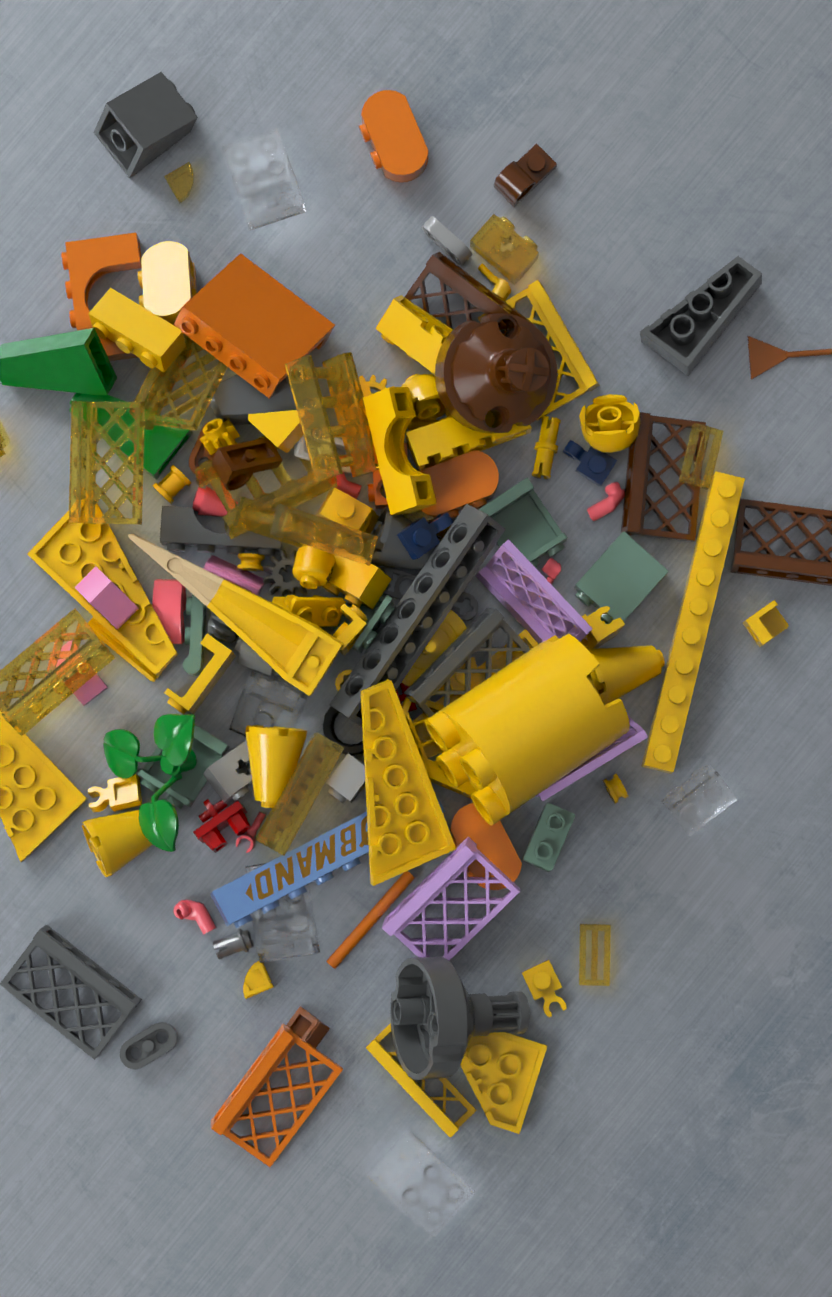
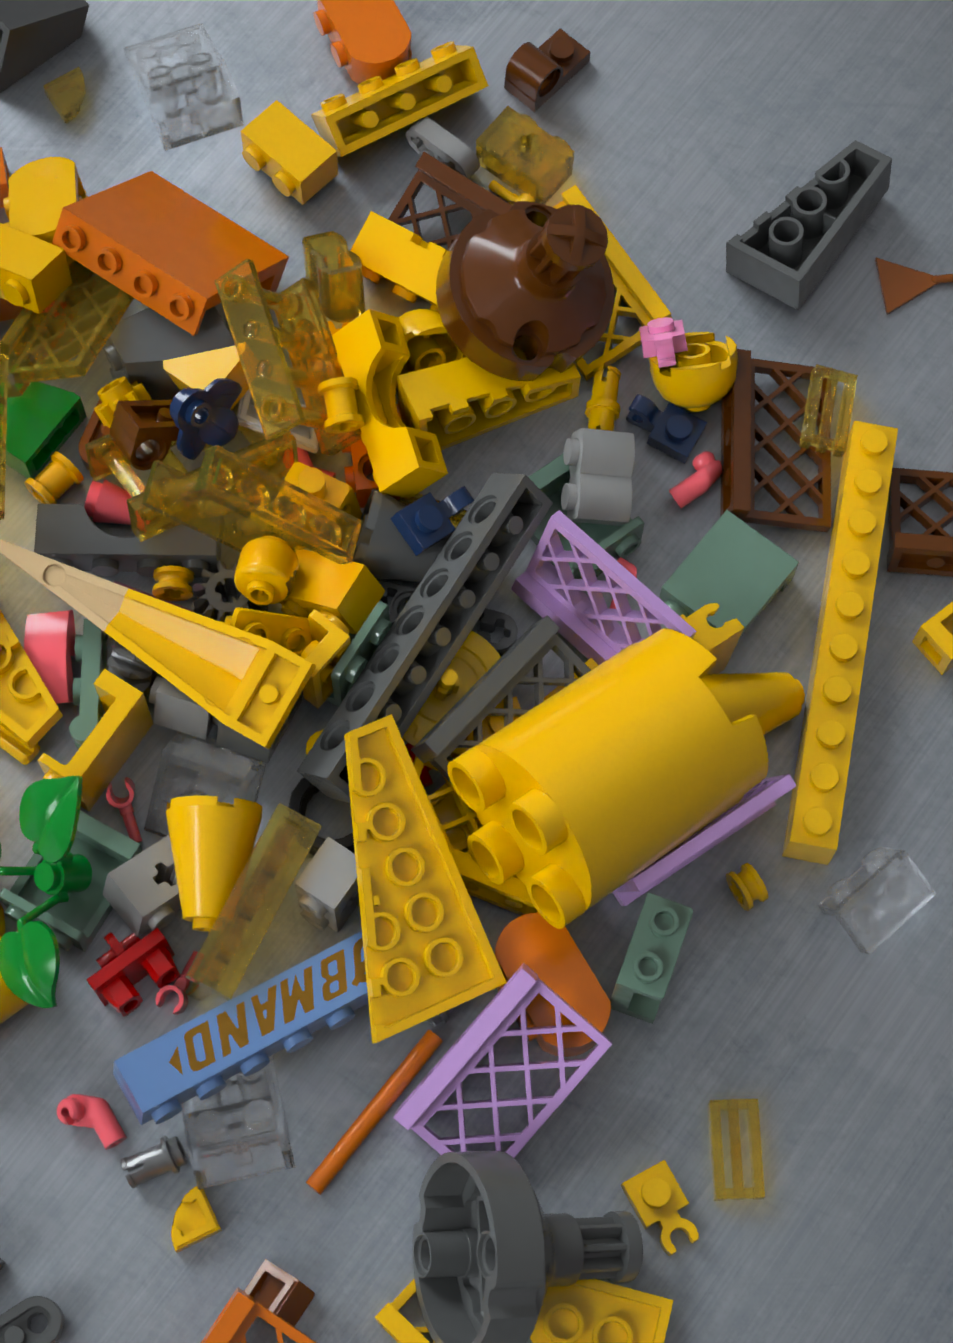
camera: 10 degrees left, 15 degrees down
orange brick [418,450,499,519] -> none
none -> coral hand [106,777,142,842]
none -> dark blue plate [170,378,242,460]
none -> yellow brick [240,100,339,205]
none -> clear yellow brick [302,231,365,323]
none -> yellow brick [311,41,488,157]
none -> yellow bush [317,377,365,434]
none -> light grey brick [561,428,635,526]
none -> bright pink plate [639,317,688,368]

